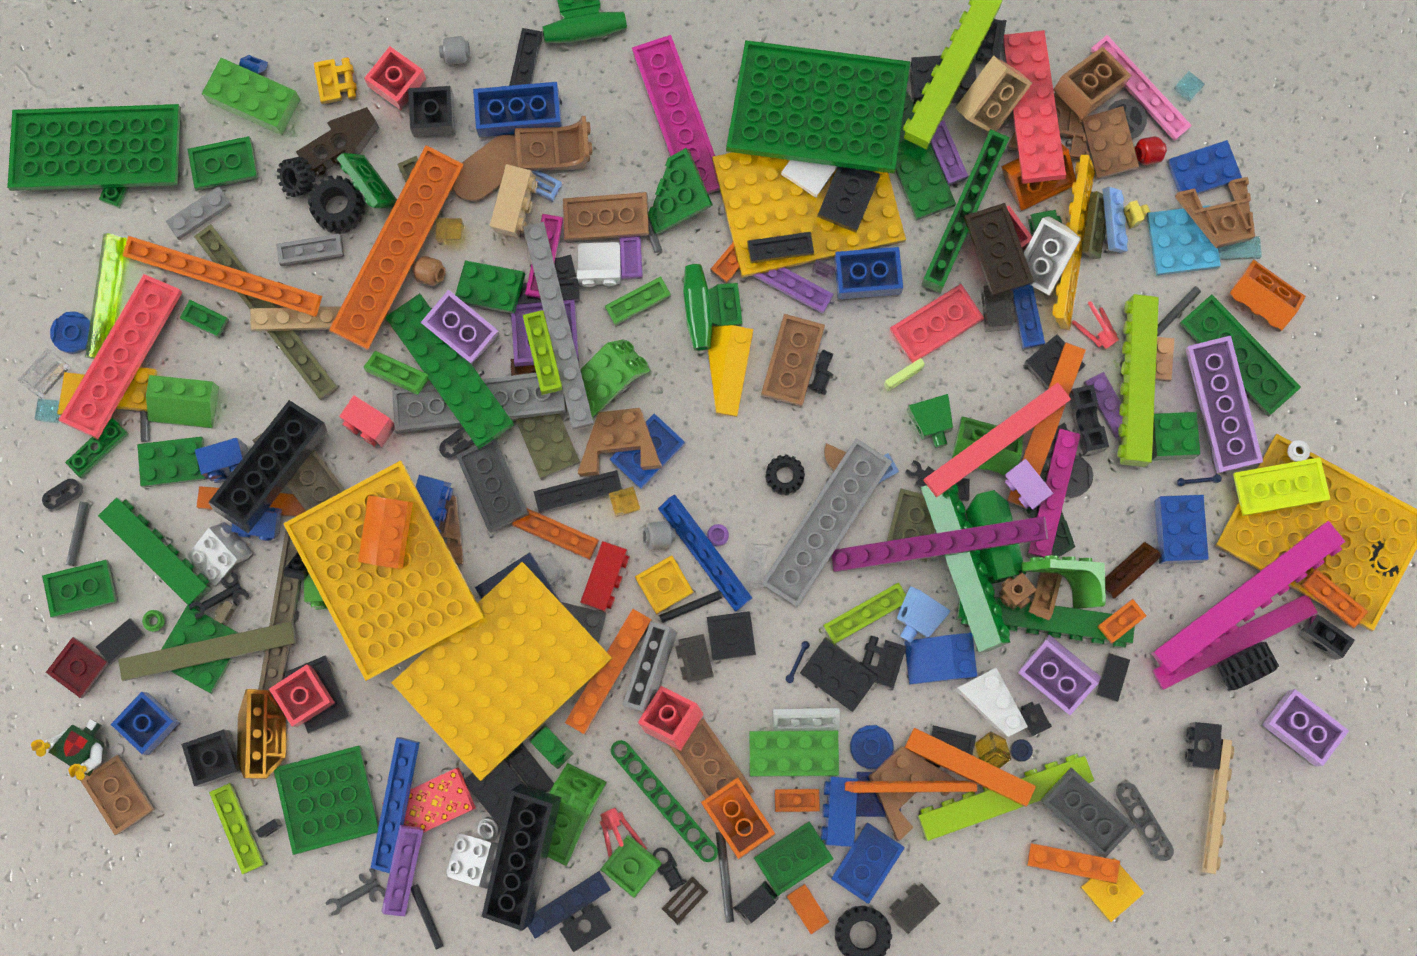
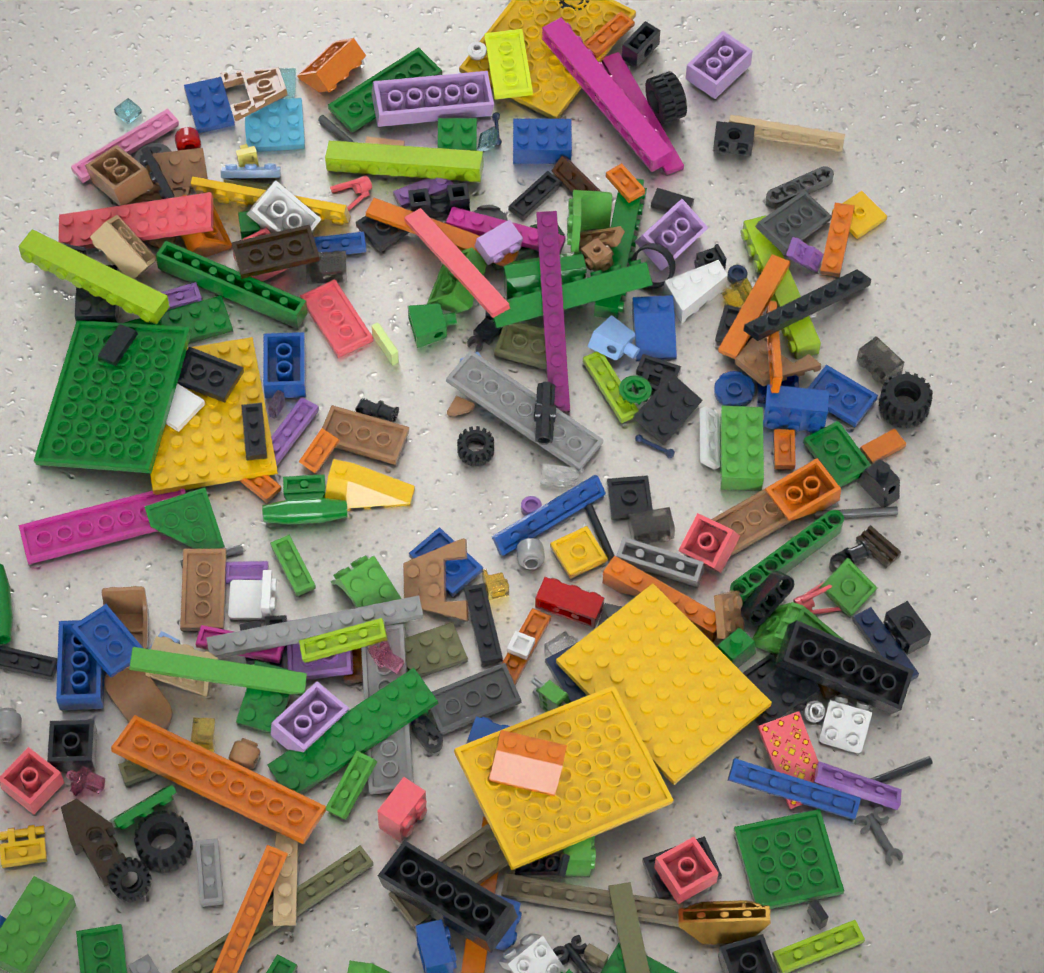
camera: 90 degrees left, 20 degrees down
none -> clear pink piece [66,766,105,796]
none -> blue plate [71,604,143,678]
none -> black tile [98,324,138,366]
none -> bright green tile [129,647,307,696]
none -> black wing [140,146,175,199]
none -> orange plate [299,428,340,474]
none -> clear pink piece [368,641,405,674]
none -> clear light blue plate [477,127,499,152]
none -> white plate [507,631,535,660]
none -> black tile [508,171,562,221]
none -> bright green piece [531,677,570,712]
none -> black piece [534,381,556,445]
none -> green gear [619,375,652,405]
none -> black tyre [631,243,676,289]
none -> medium nougat plate [714,591,744,639]
none -> black beam [741,571,795,626]
none -> black plate [743,269,872,341]
none -> medium lavender slope [786,237,824,272]

